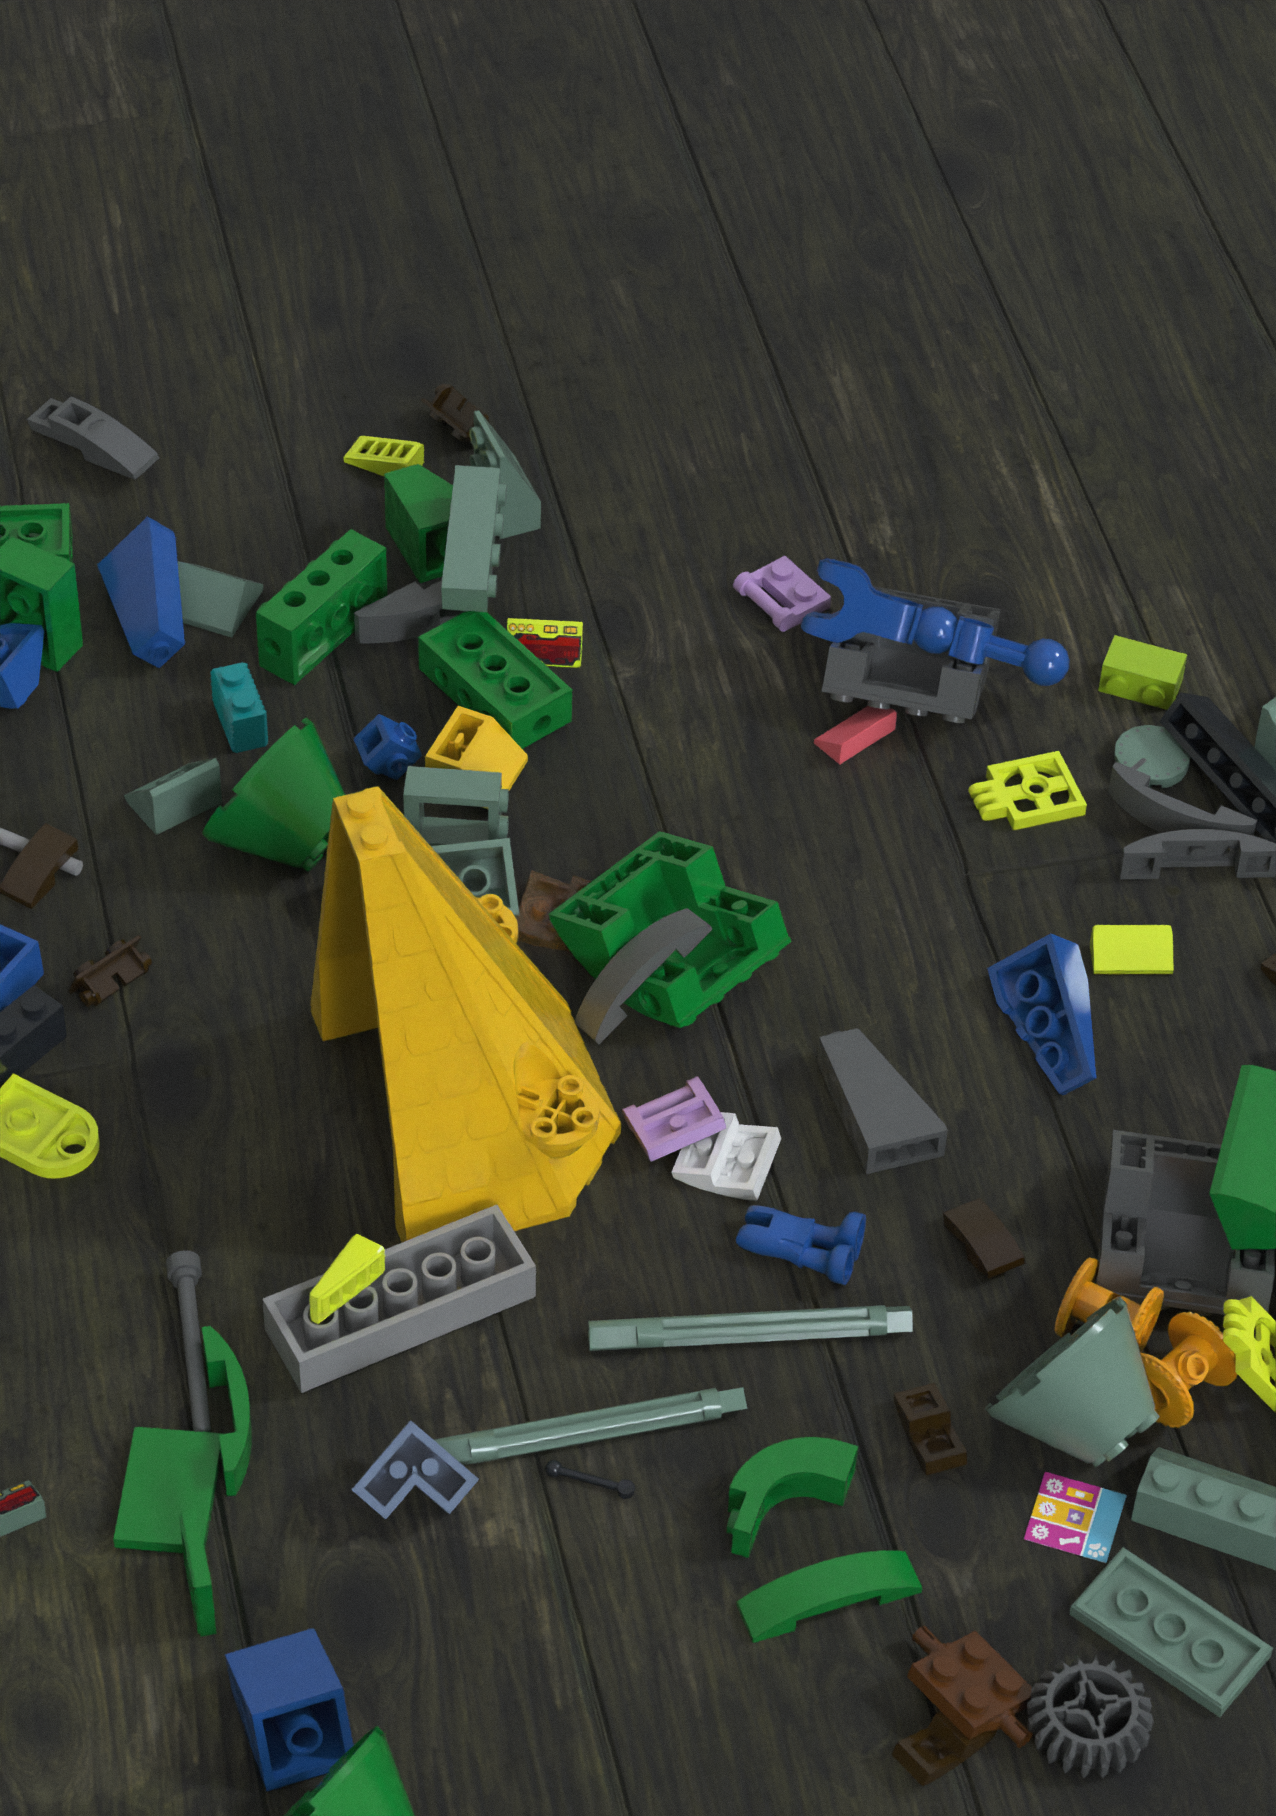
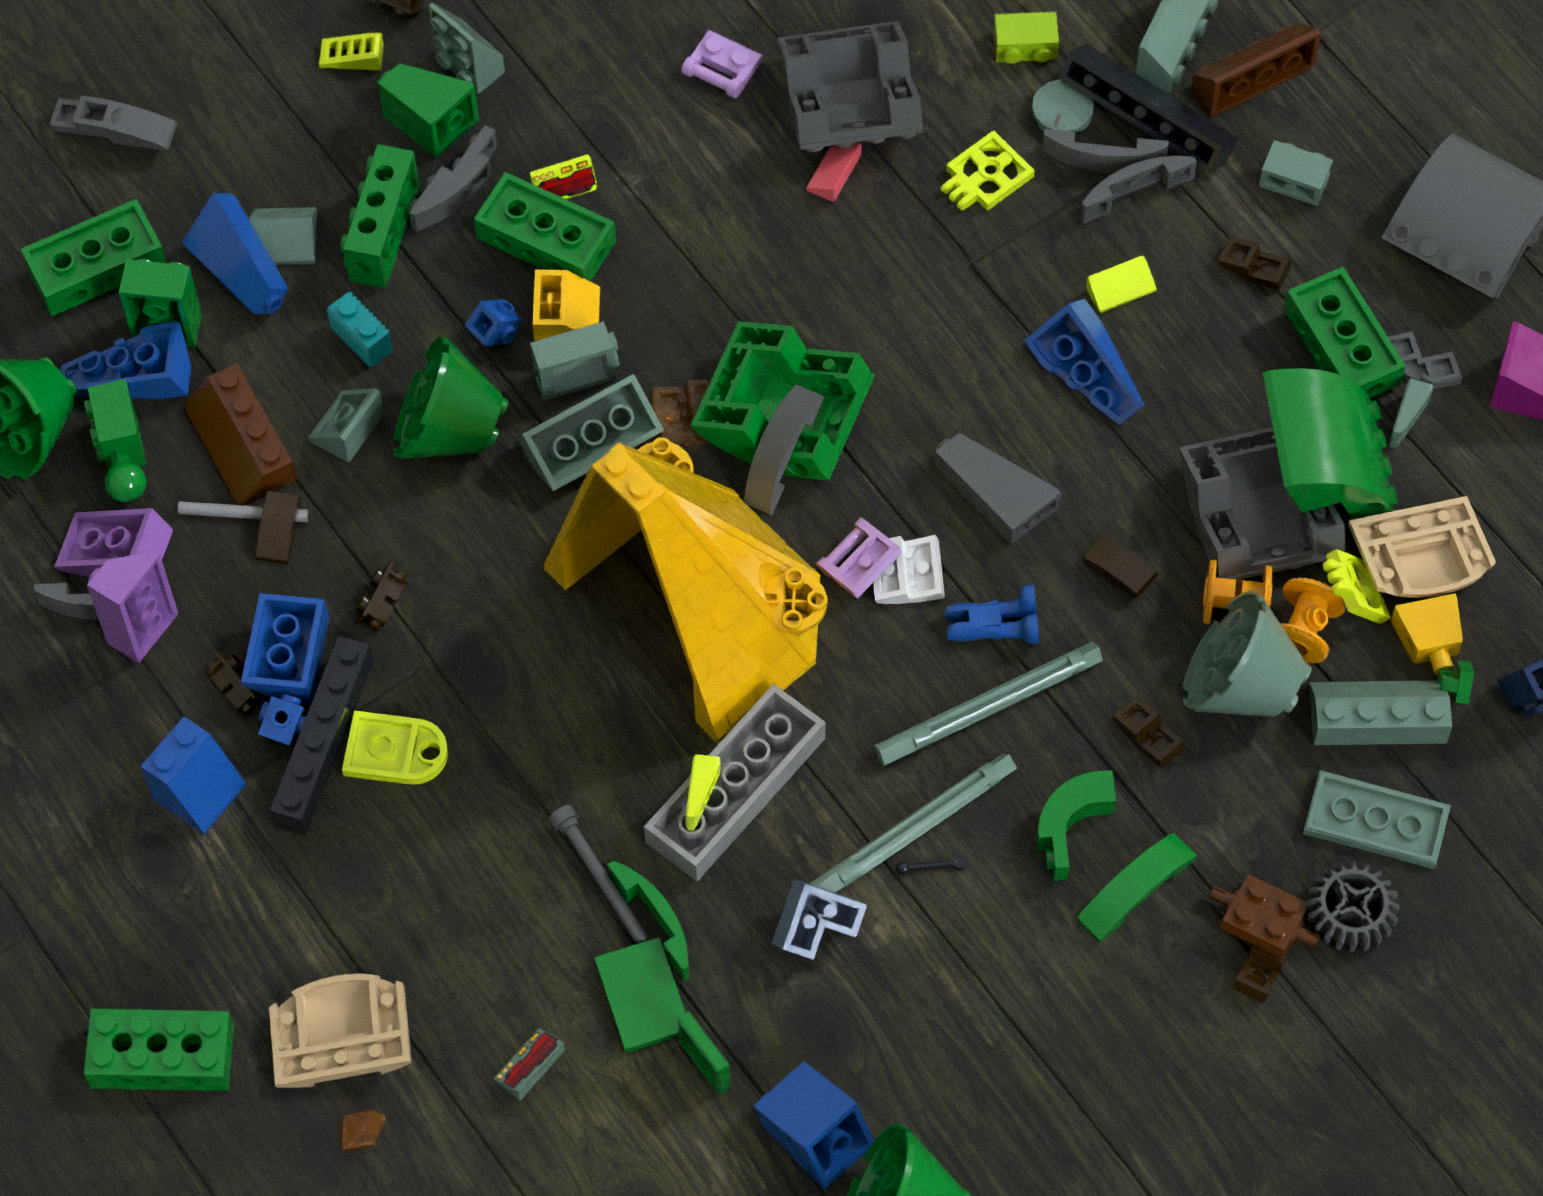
camera: 20 degrees left, 15 degrees up
sand green brick [441,465,507,612] -> none
blue piece [801,558,1070,686] -> none
sticker [1024,1472,1126,1563] -> none
none -> reddish brown slope [183,363,297,505]

